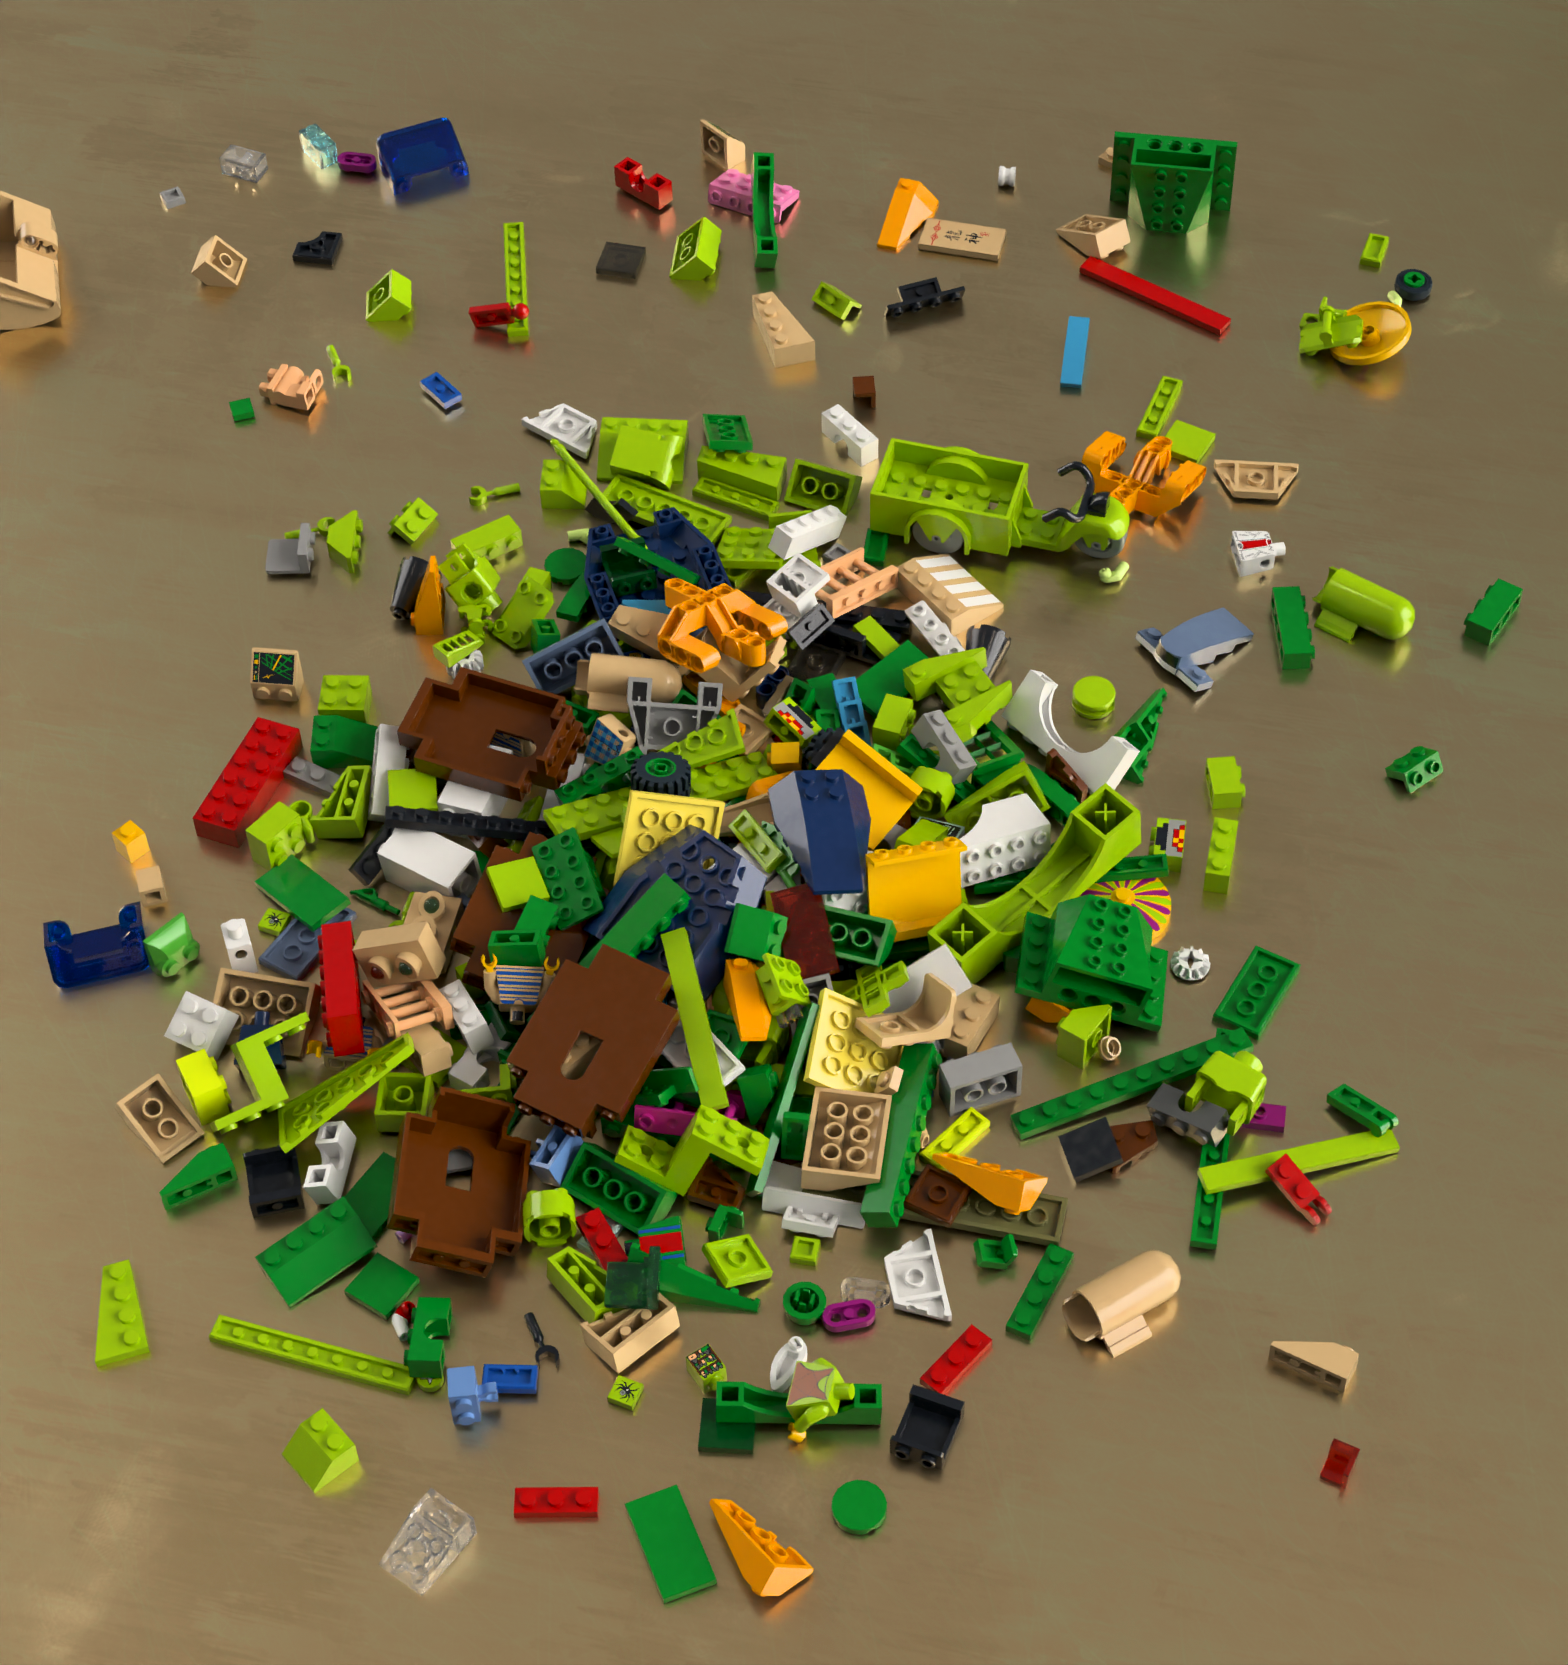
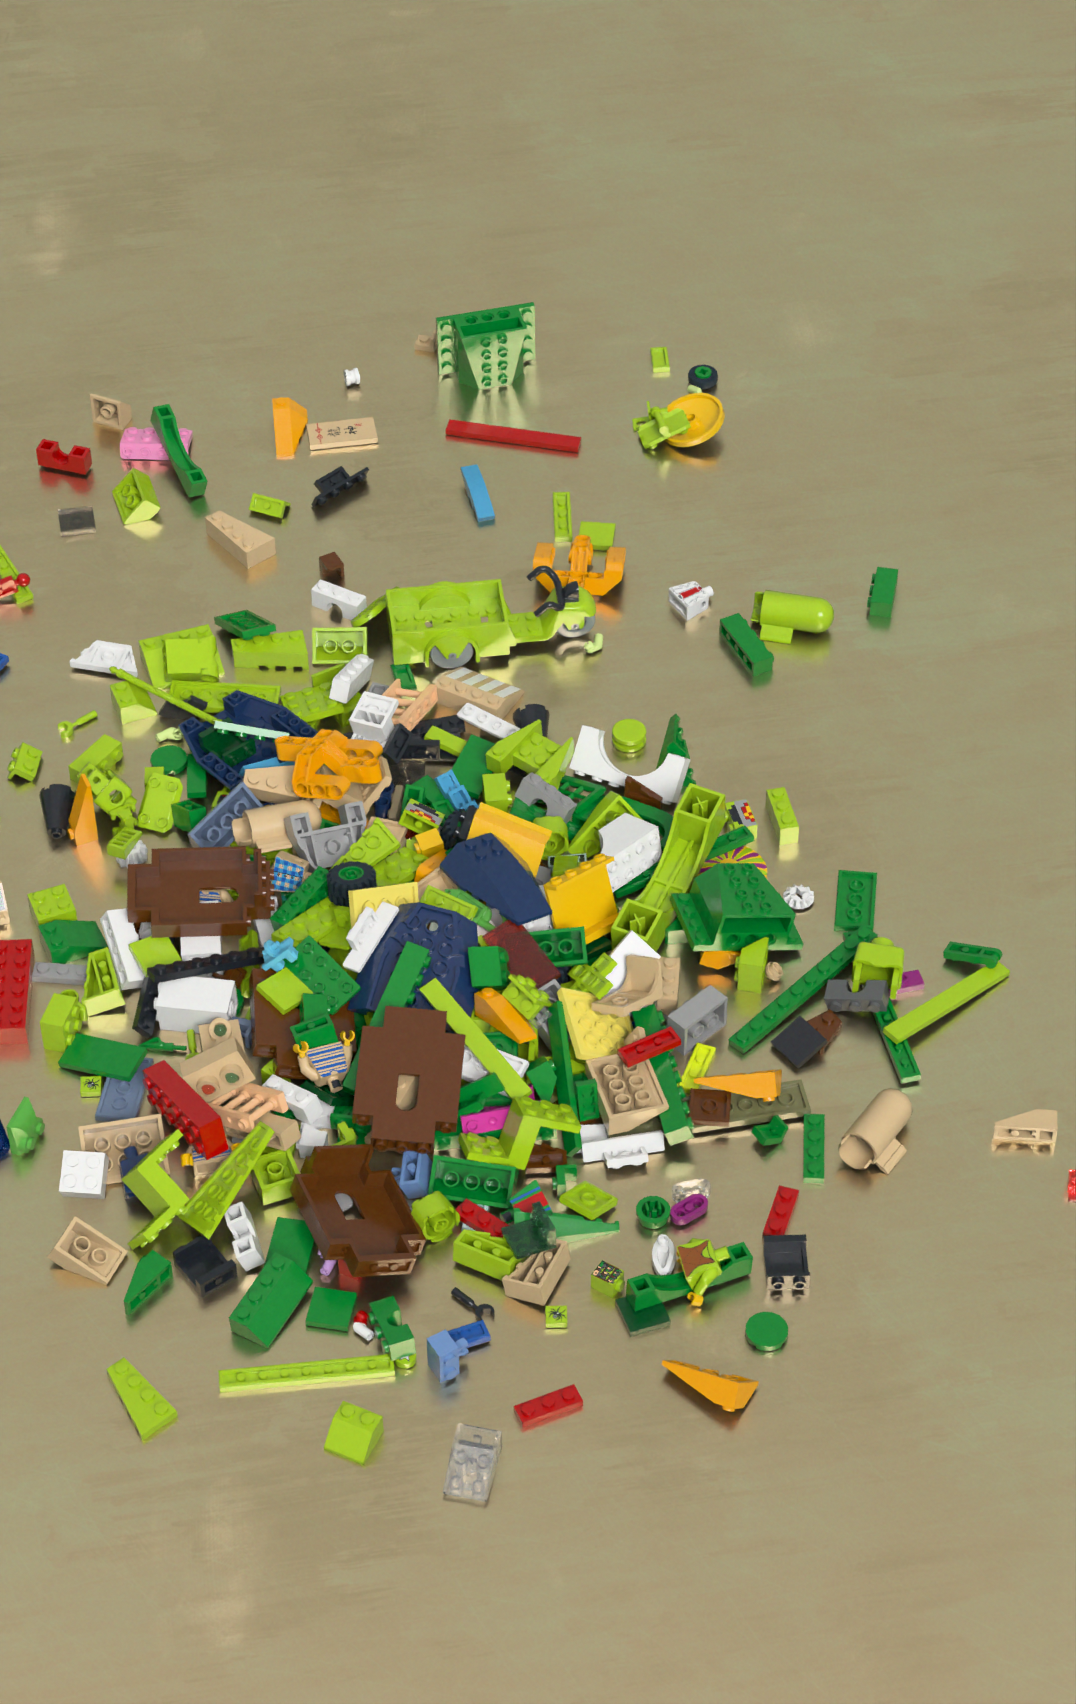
camera: 25 degrees left, 5 degrees down
neon yellow brick [176,1049,232,1126] -> none
white torso [220,918,258,973] -> none
green tile [625,1484,717,1604] -> none
lime tile [692,476,780,521] -> none
lime tile [789,1235,820,1267] -> none
white wing [884,1229,952,1322] -> none
tan slope [1056,214,1131,259] -> none
sand blue slope [1135,607,1254,692] -> none
lime brick [1205,756,1246,809] -> none
tan wing [1214,459,1299,500] -> none
red hinge [1265,1153,1332,1226] -> none
green bracket [1385,746,1443,793] -> none
none -> medium azure hips [262,937,298,972]
none -> white bracket [343,902,399,973]
none -> lime tile [351,586,399,627]
none -> red plate [617,1026,681,1068]

